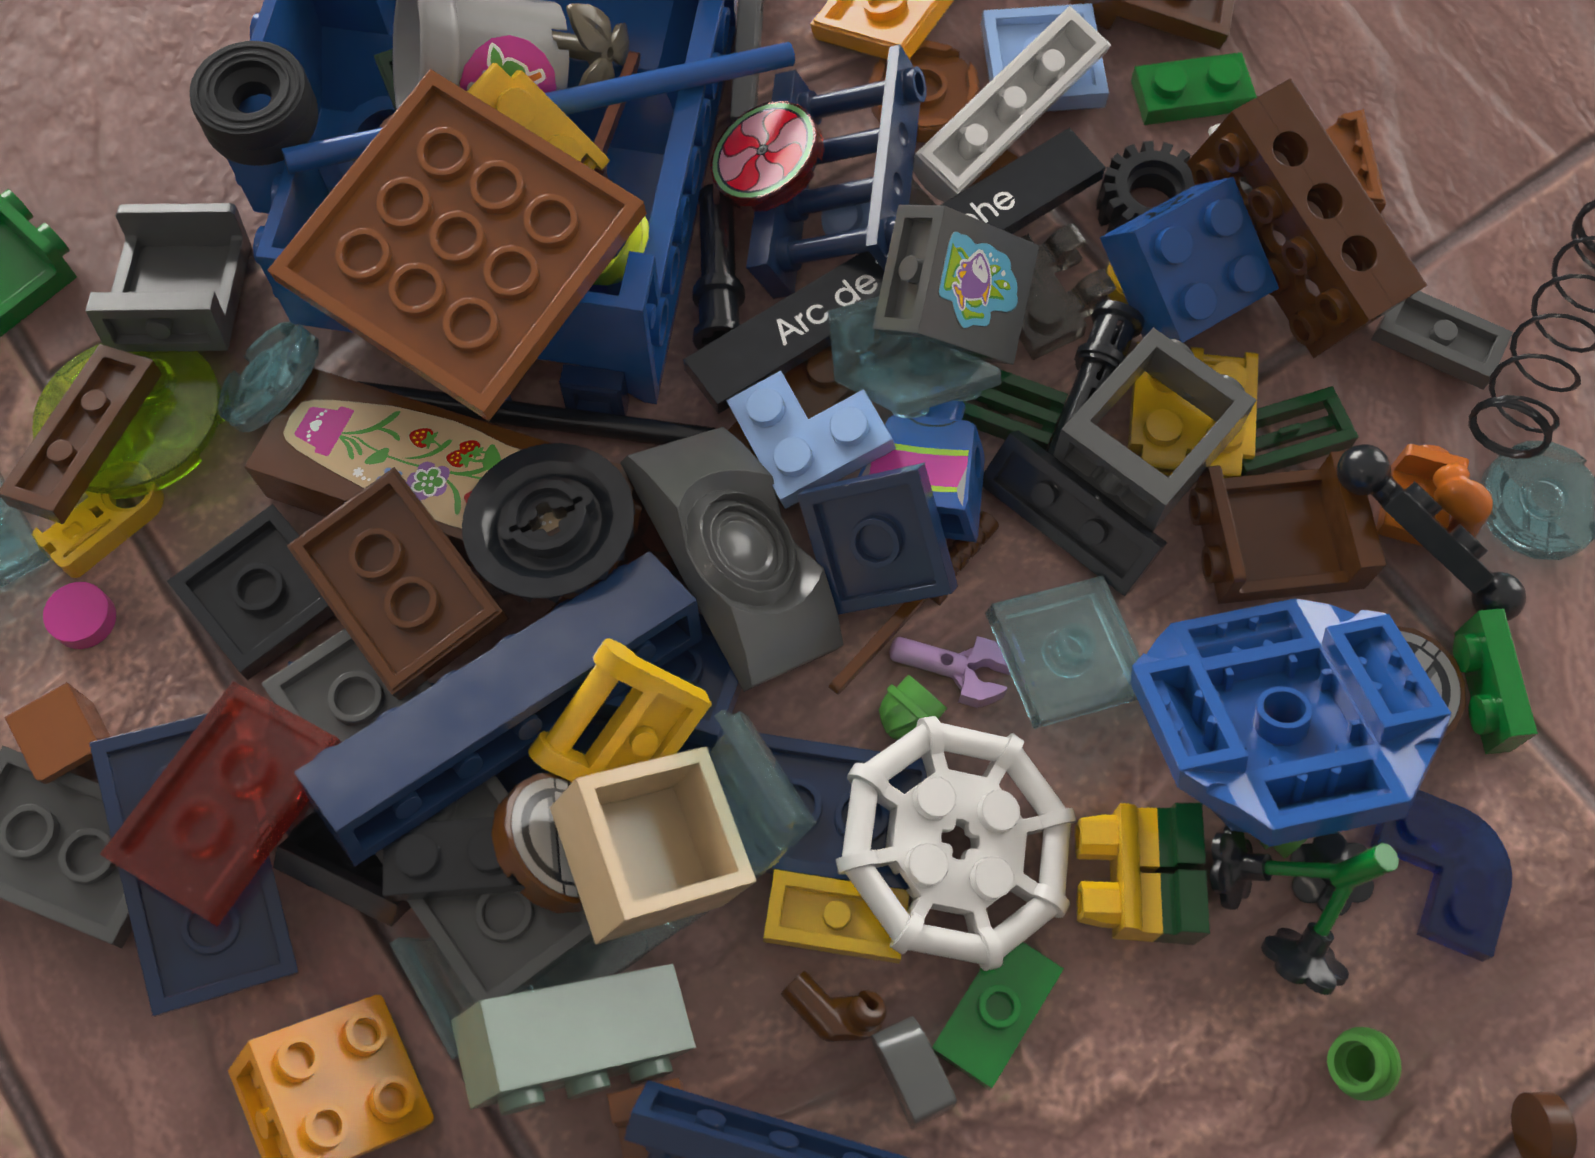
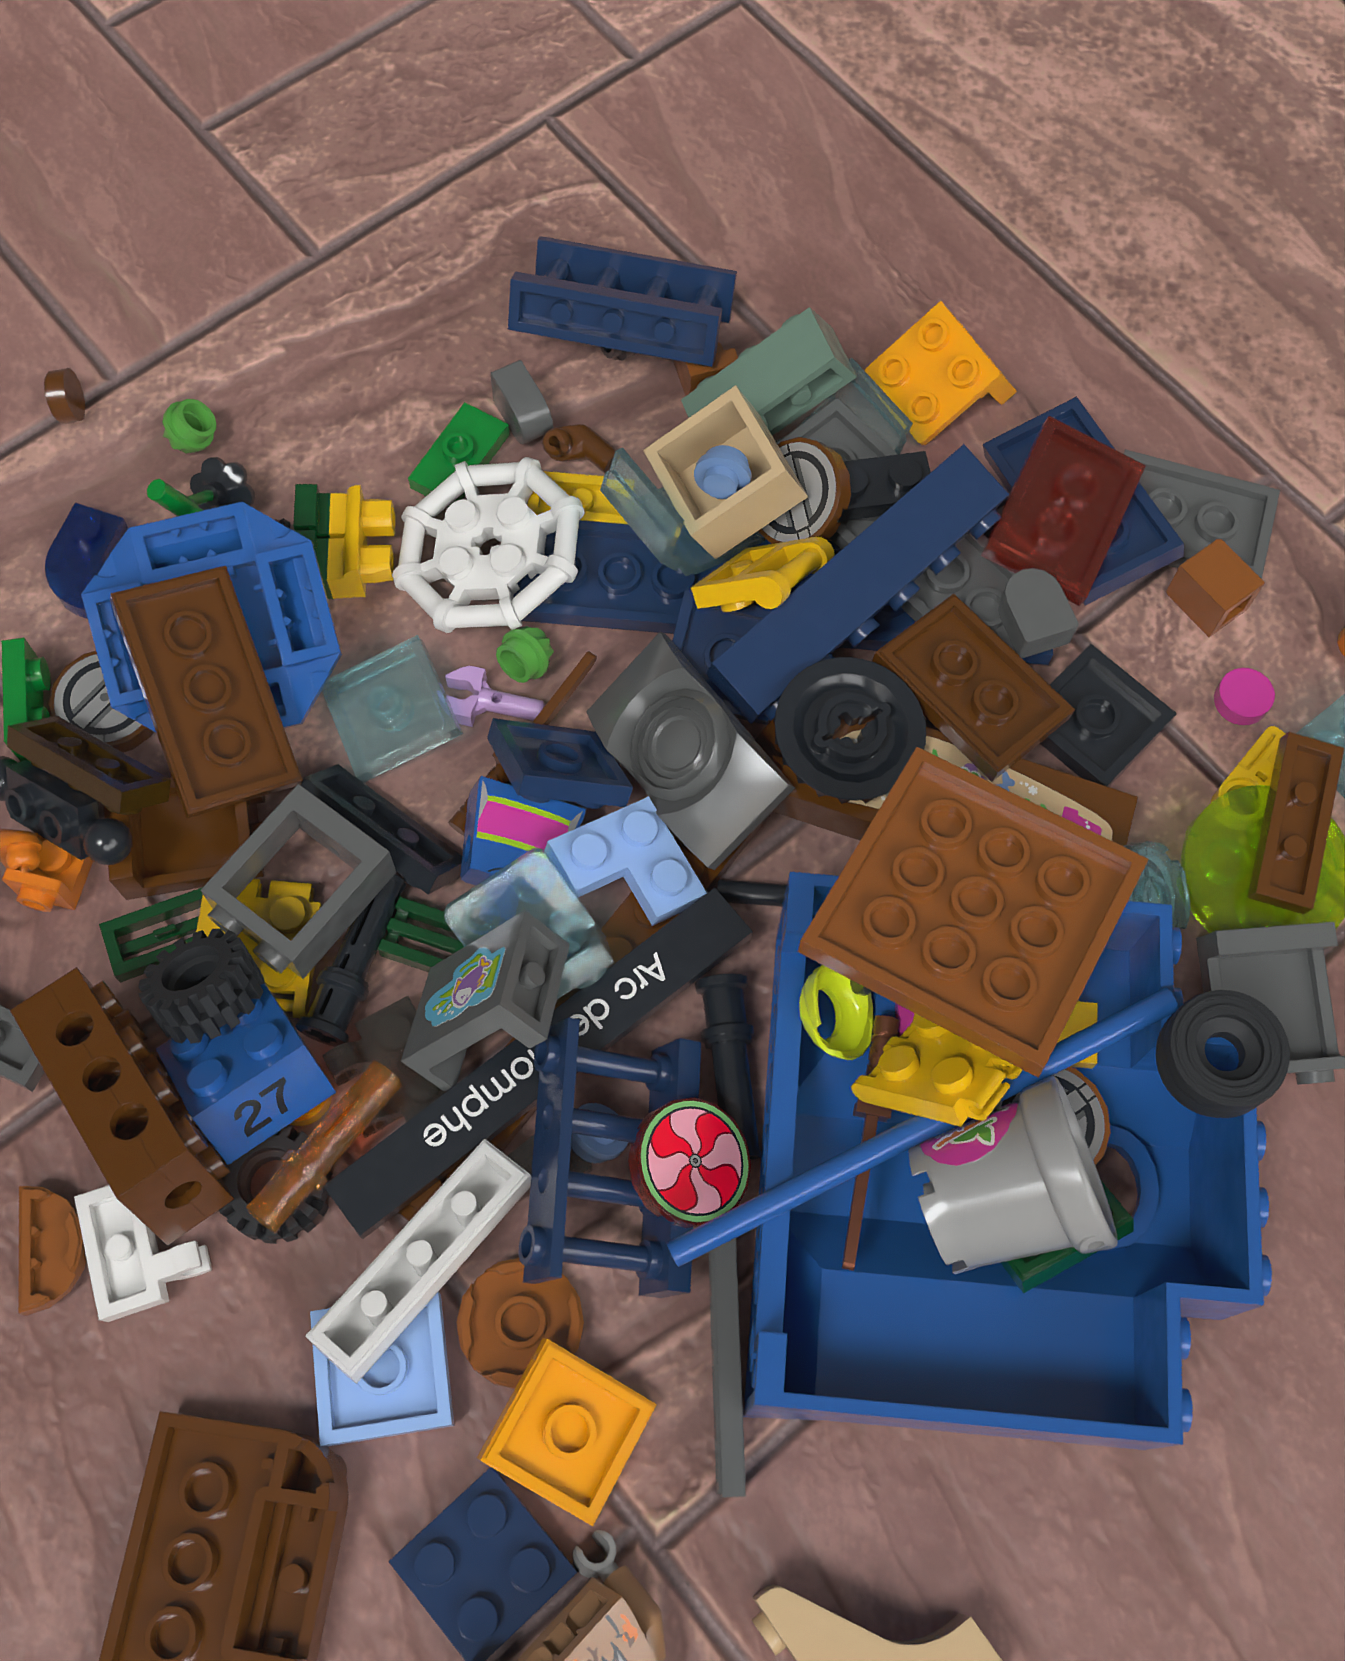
camera: 175 degrees right, 0 degrees up
dark tan plant [552,3,629,86] -> none
green plate [1131,52,1257,125] -> none
none -> dark brown plate [7,716,171,815]
none -> reddish brown tile [110,565,303,819]
none -> black tyre [138,928,265,1044]
none -> clear orange pin [245,1060,402,1234]
none -> medium blue plate [694,445,752,499]
none -> dark grey piece [998,568,1079,658]

